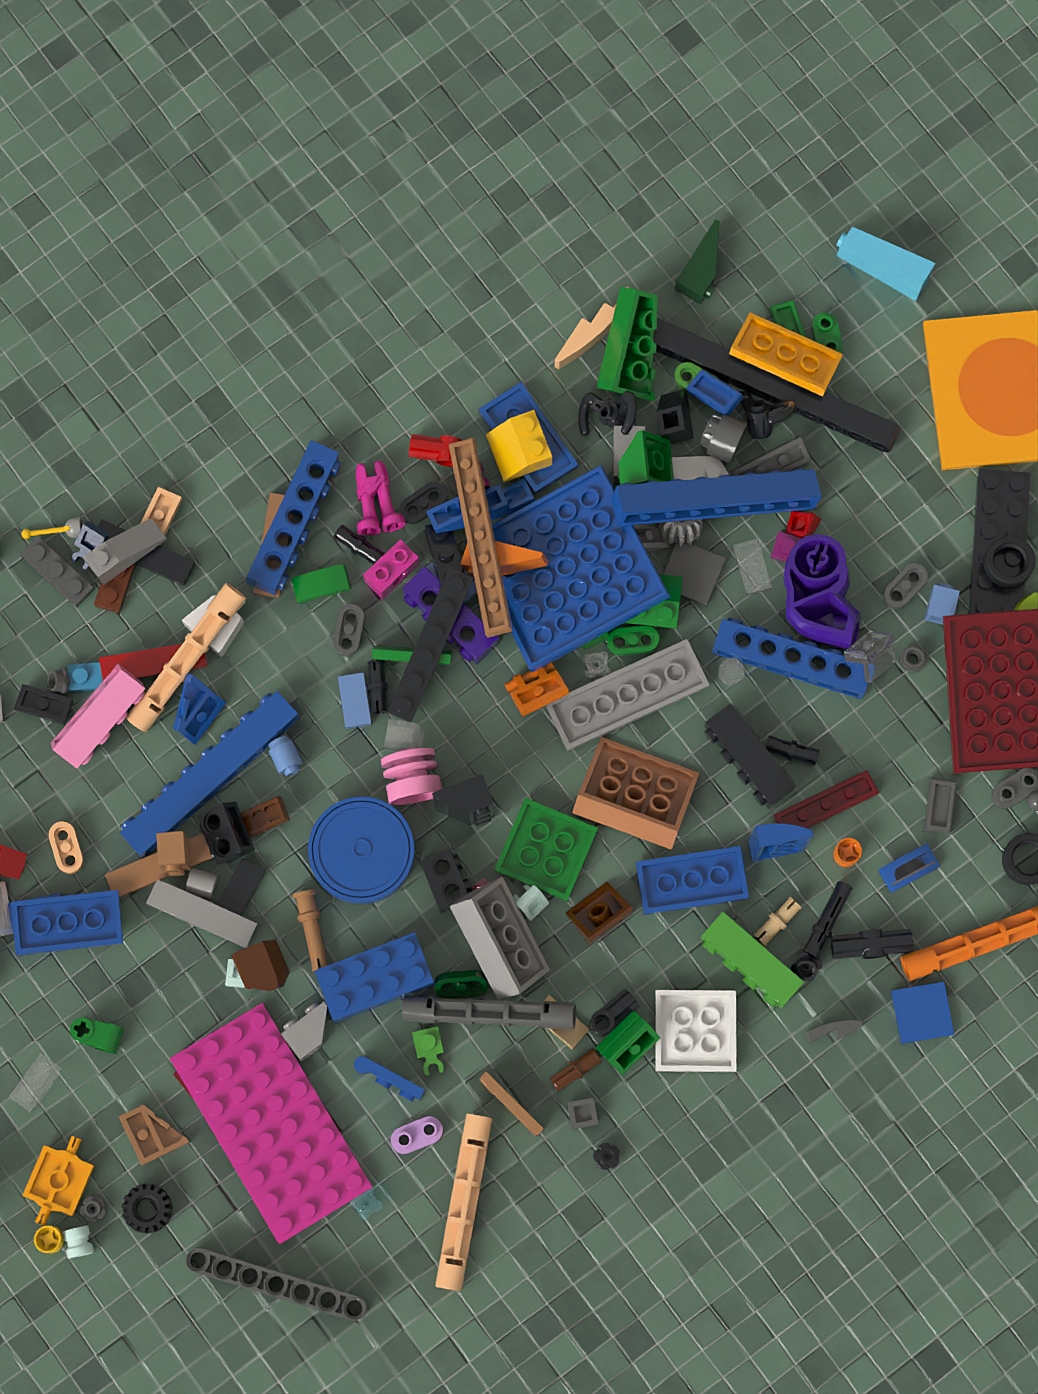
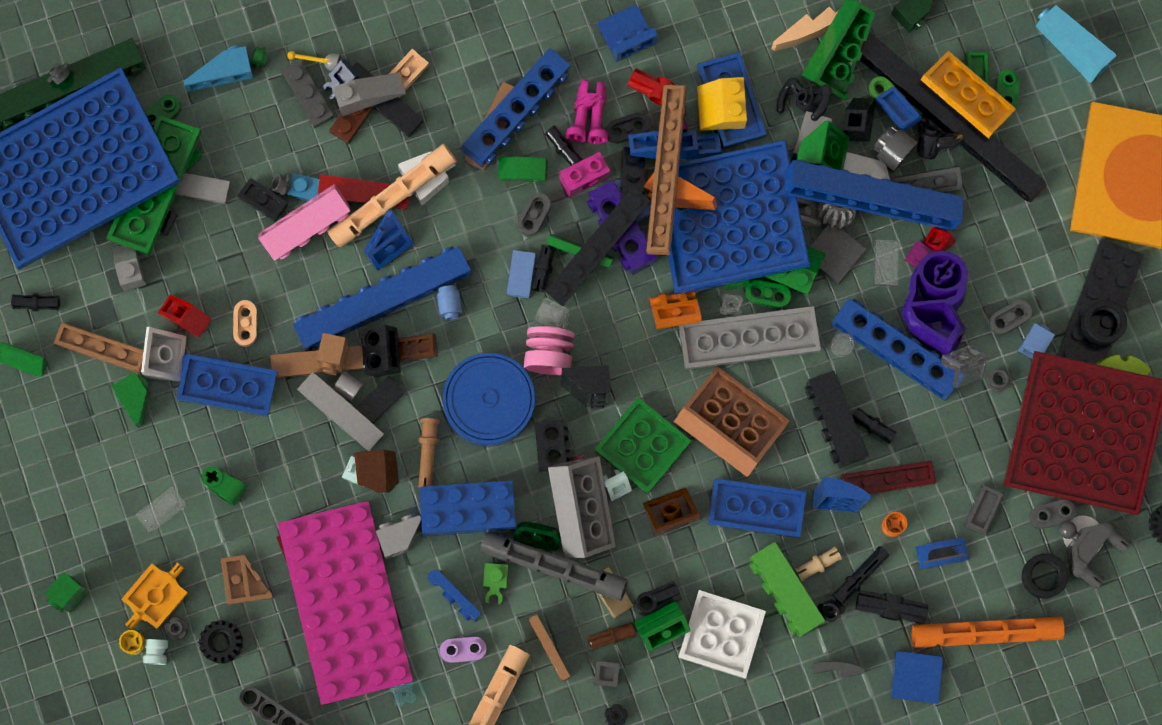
camera: 10 degrees right, 0 degrees up
none -> blue bracket [597,5,658,62]

